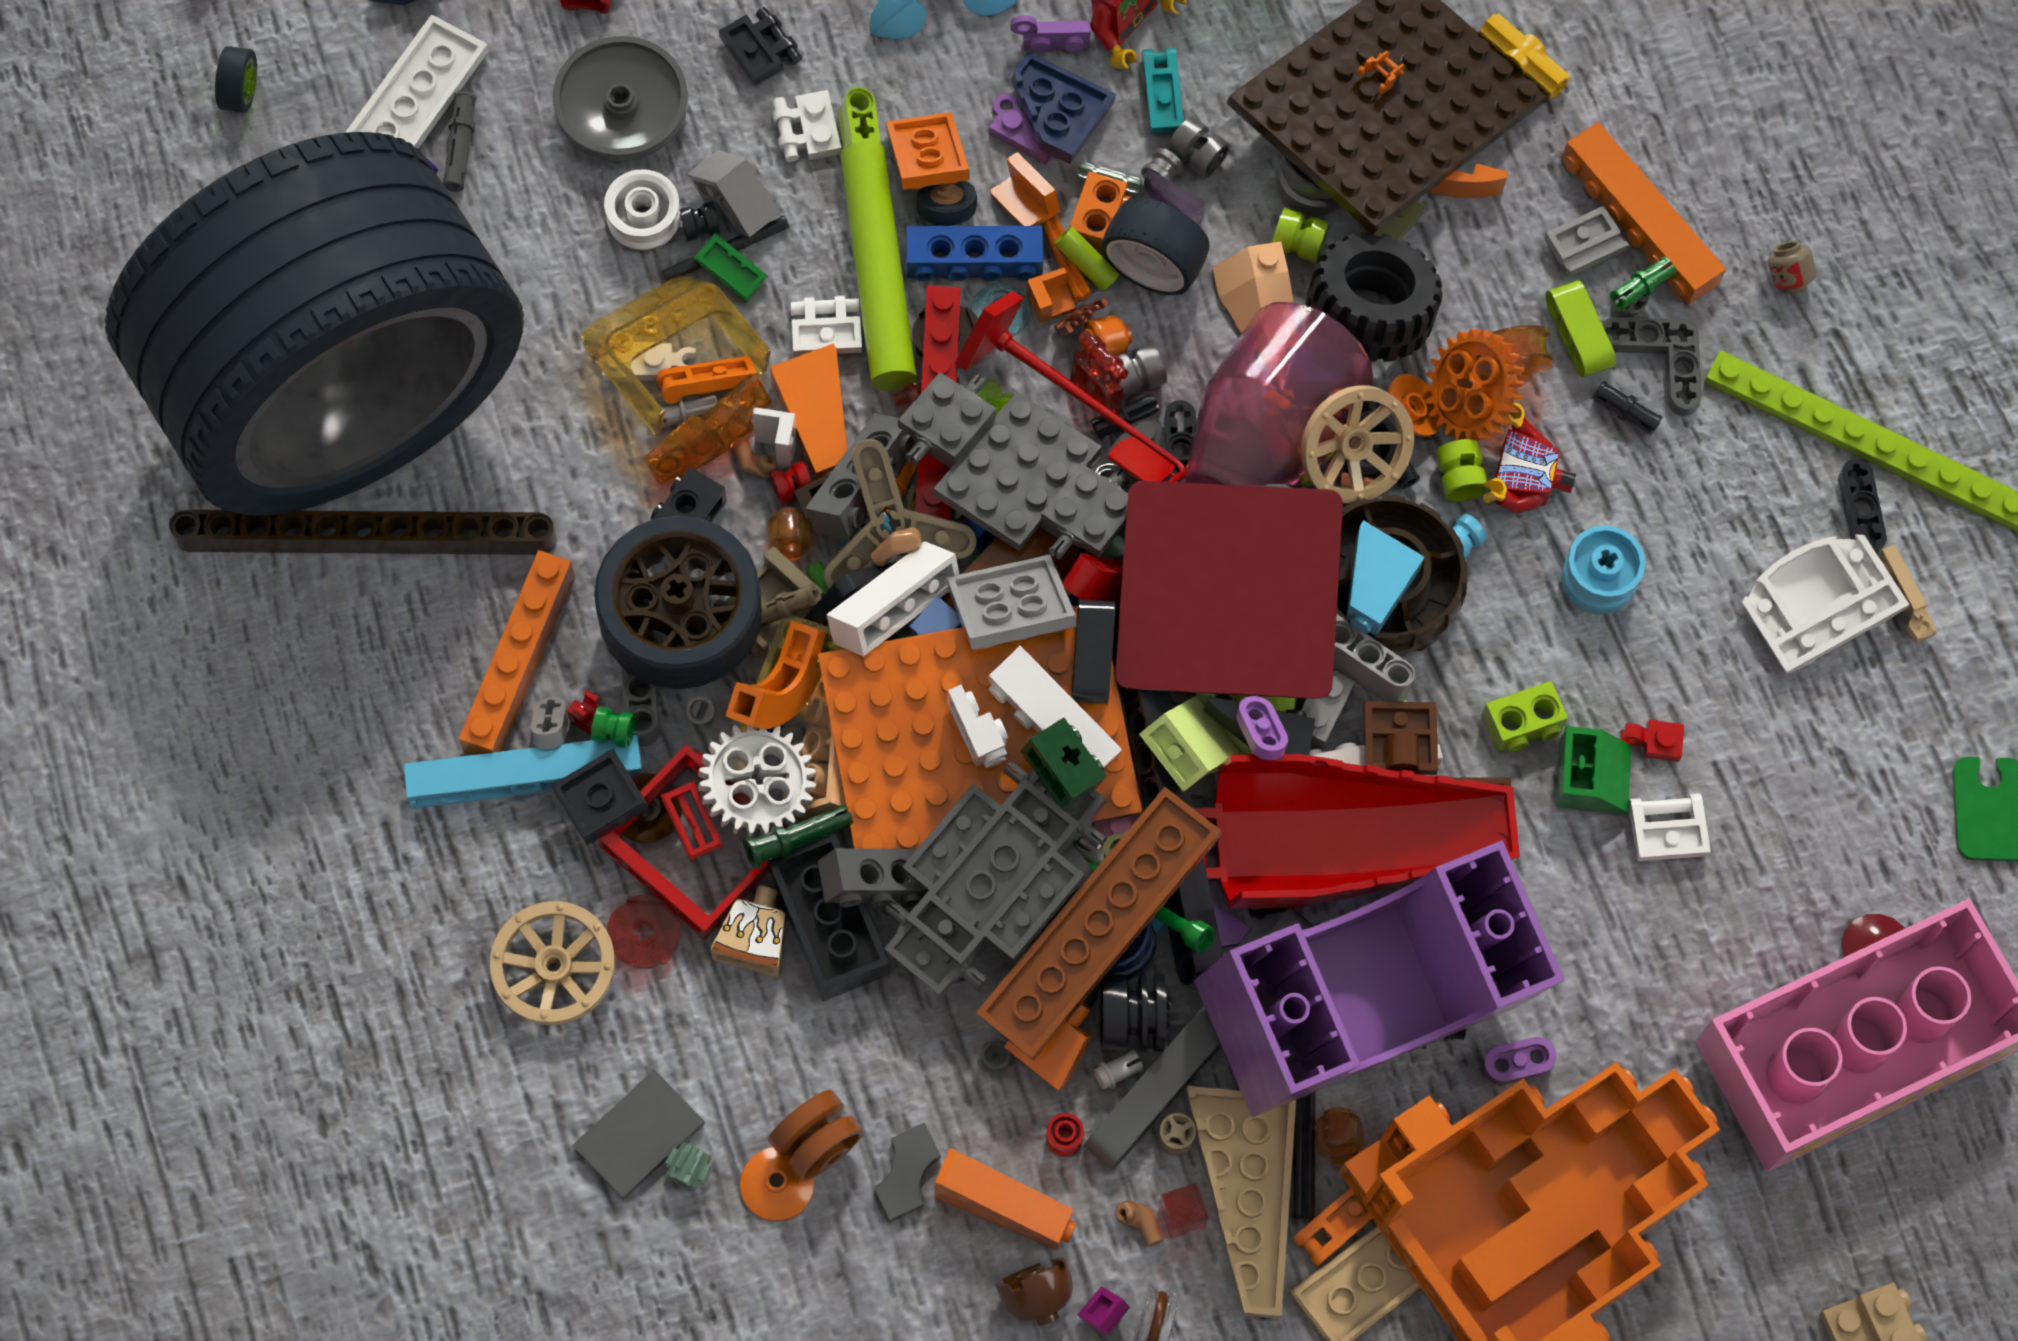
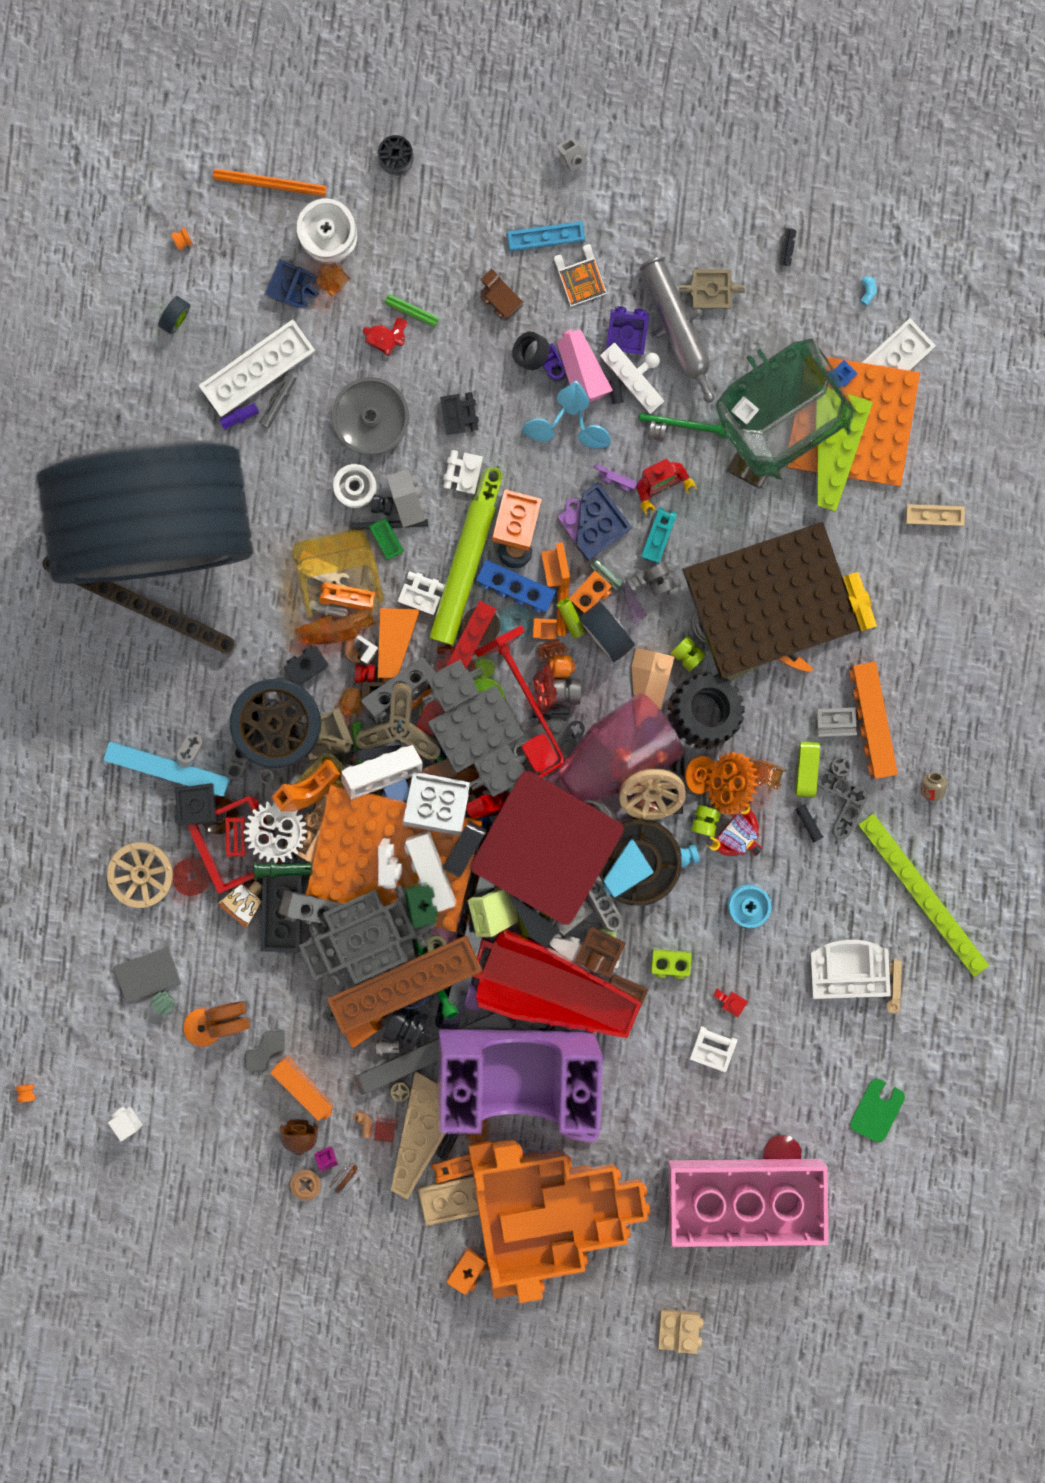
camera: 30 degrees right, 20 degrees up
orange brick [458,550,575,755] -> none
red plate [567,690,600,736] -> none
green wheel [591,706,636,749] -> none
medium nougat arm [871,527,922,567] -> none
red wheel [1046,1113,1084,1157] -> none
medium lavender plate [1236,696,1288,760] -> none
orange piece [1356,51,1405,95] -> none
green slope [1556,726,1631,815] -> none
green pin [1610,257,1676,310] -> none
black beam [1838,459,1887,555] -> none

